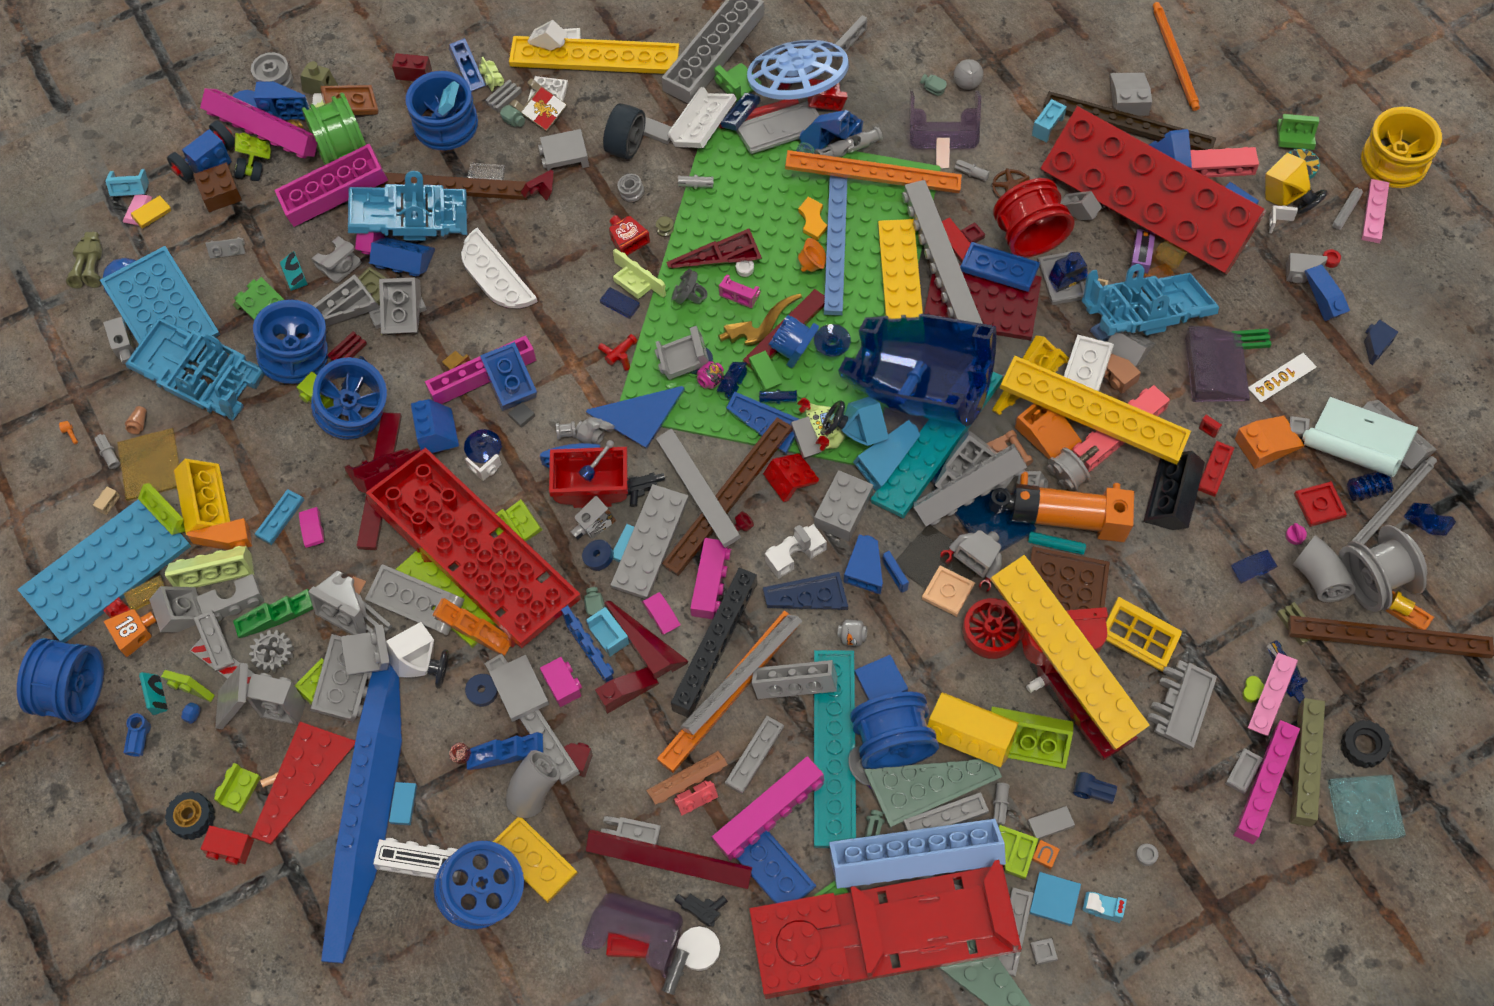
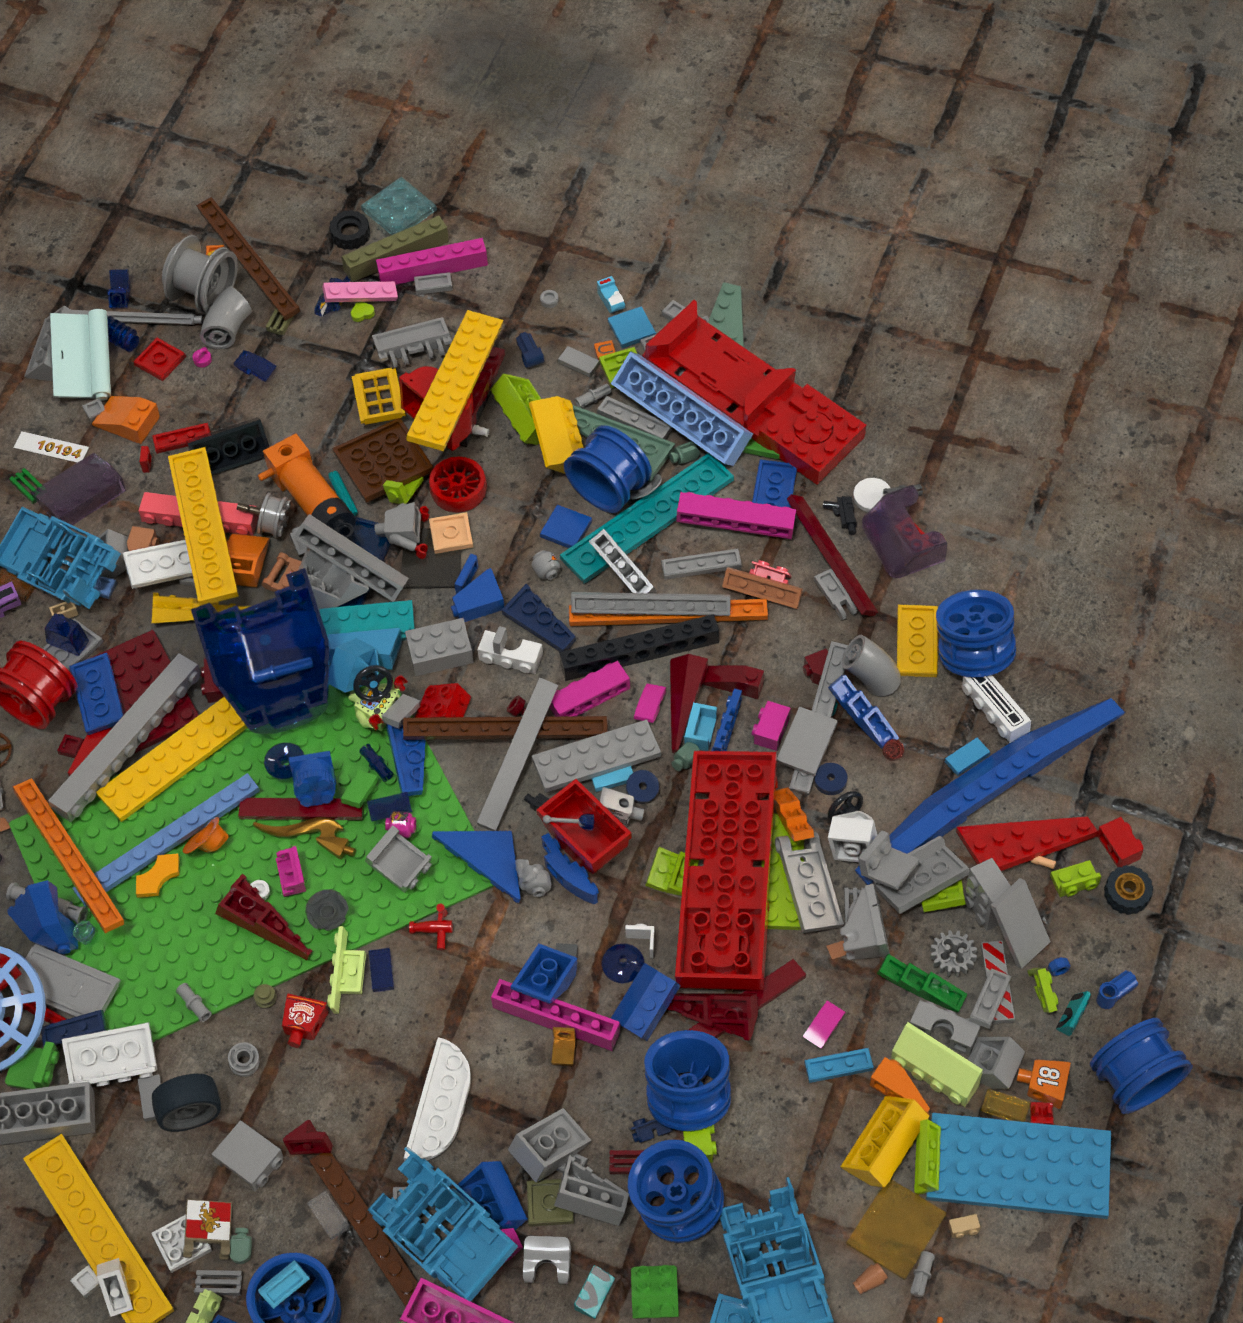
camera: 130 degrees left, 5 degrees down
light grey bush [556,421,576,440] -> none

